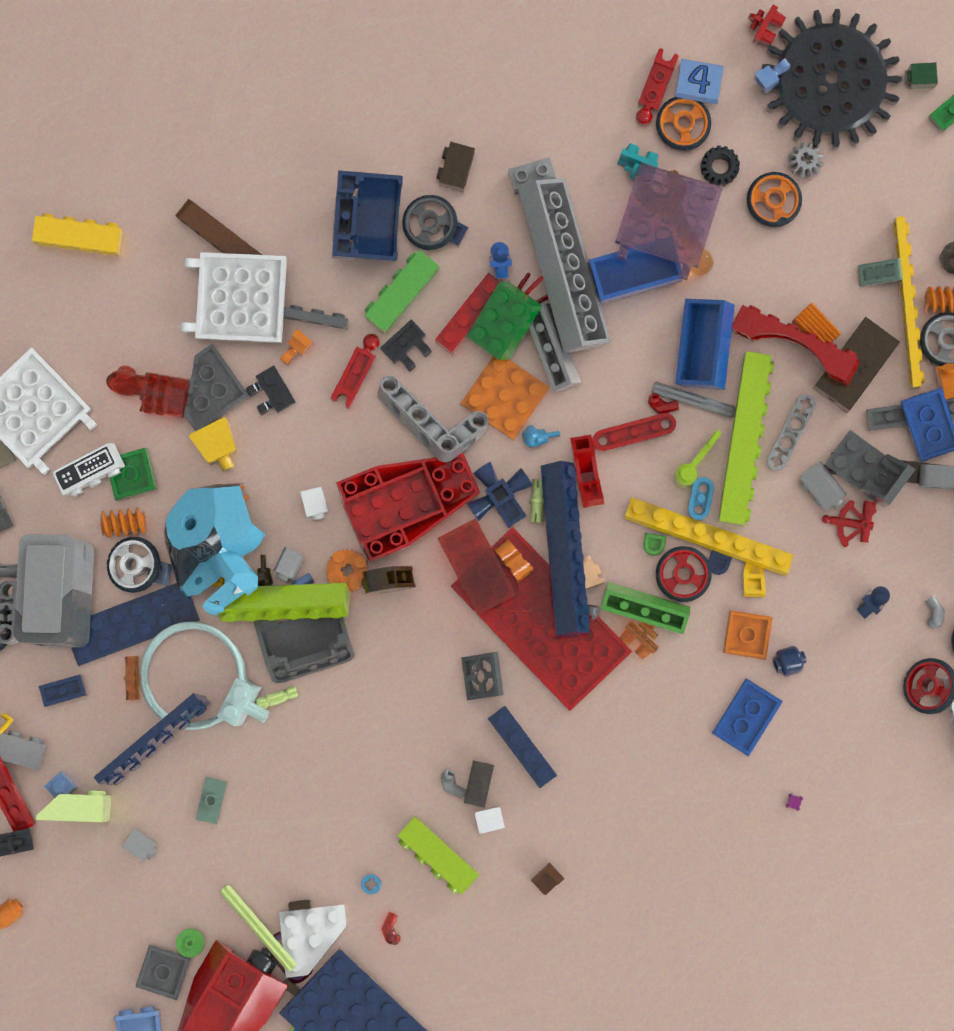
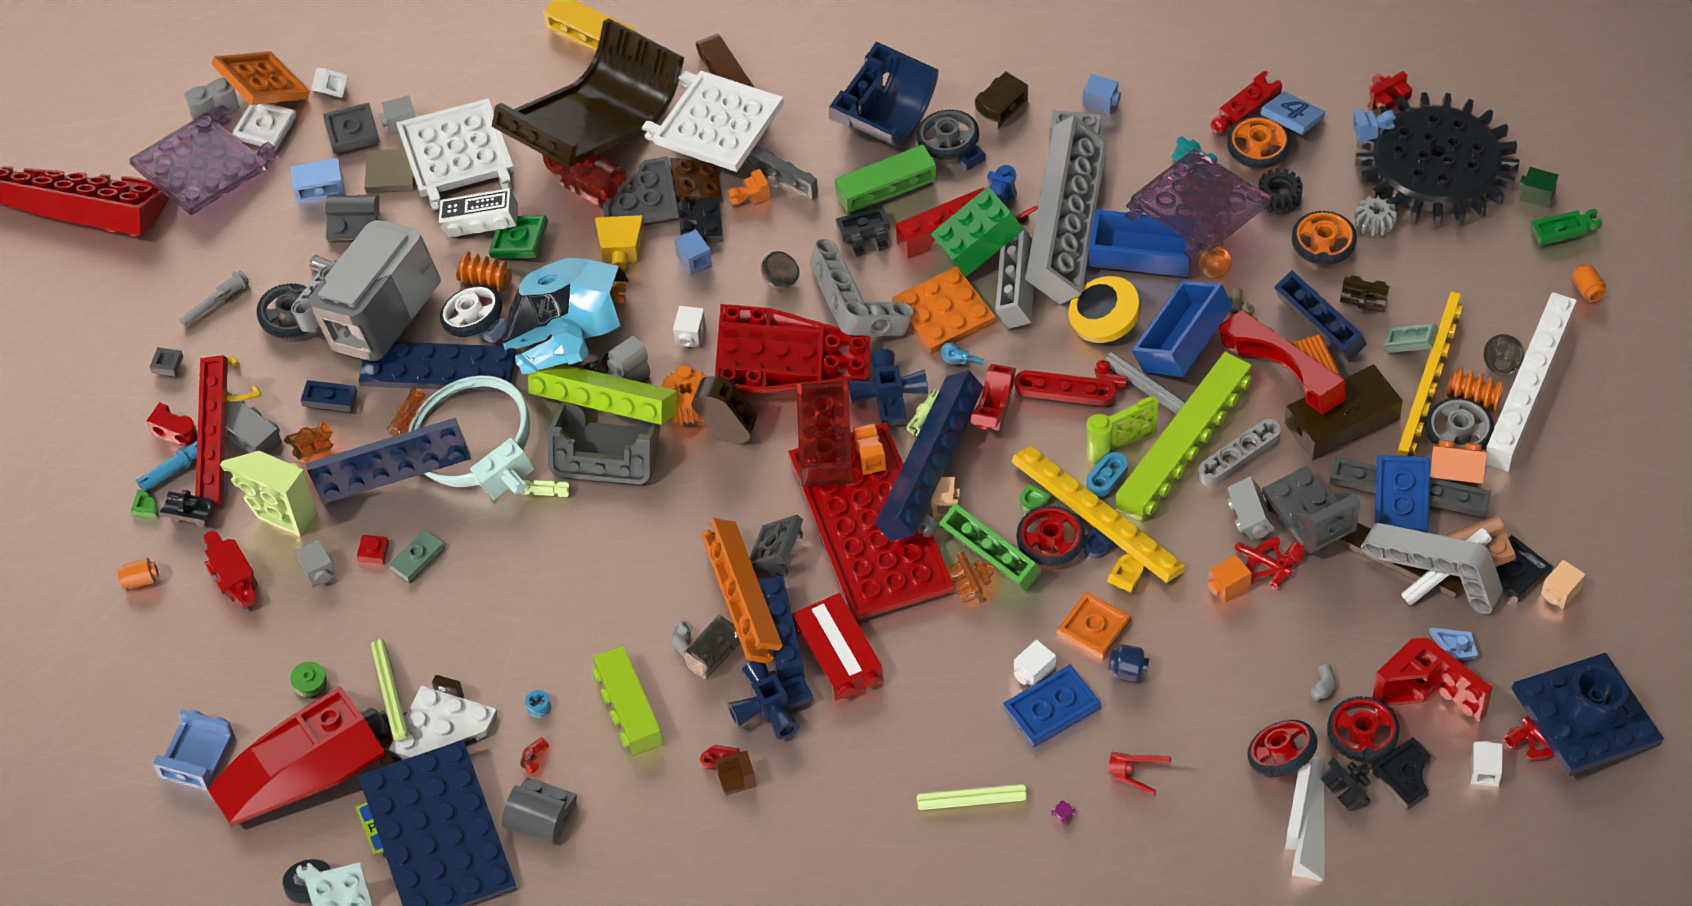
camera: 30 degrees right, 30 degrees down
dark grey plate [135,945,191,1000] -> none
red plate [330,334,380,409] -> none
white panel [475,806,505,834] -> none
dark blue hips [856,586,890,619] -> none
none -> red hinge [203,530,258,609]
none -> clear orange hips [284,422,333,462]
none -> red plate [356,535,389,564]
none -> dark brown panel [491,19,684,168]
none -> dark grey brick [502,777,577,843]
none -> reddish brown hinge [670,158,723,203]
none -> medium blue brick [674,229,712,275]
none -> red arm [700,745,740,768]
none -> orange piece [701,518,783,664]
none -> dark blue brick [727,661,814,740]
none -> clear smoke piece [761,251,800,289]
none -> red panel [792,593,883,701]
none -> yellowish green axle [917,784,1027,810]
none -> white brick [1014,640,1056,687]
none -> yellow piece [1068,276,1142,343]
none -> medium blue brick [1083,74,1121,115]
none -> red plant [1109,752,1172,794]
none -> orange brick [1208,554,1251,602]
none -> dark tan arm [1229,287,1255,316]
none -> dark blue brick [1274,270,1367,362]
none -> dark brown hips [1340,275,1390,311]

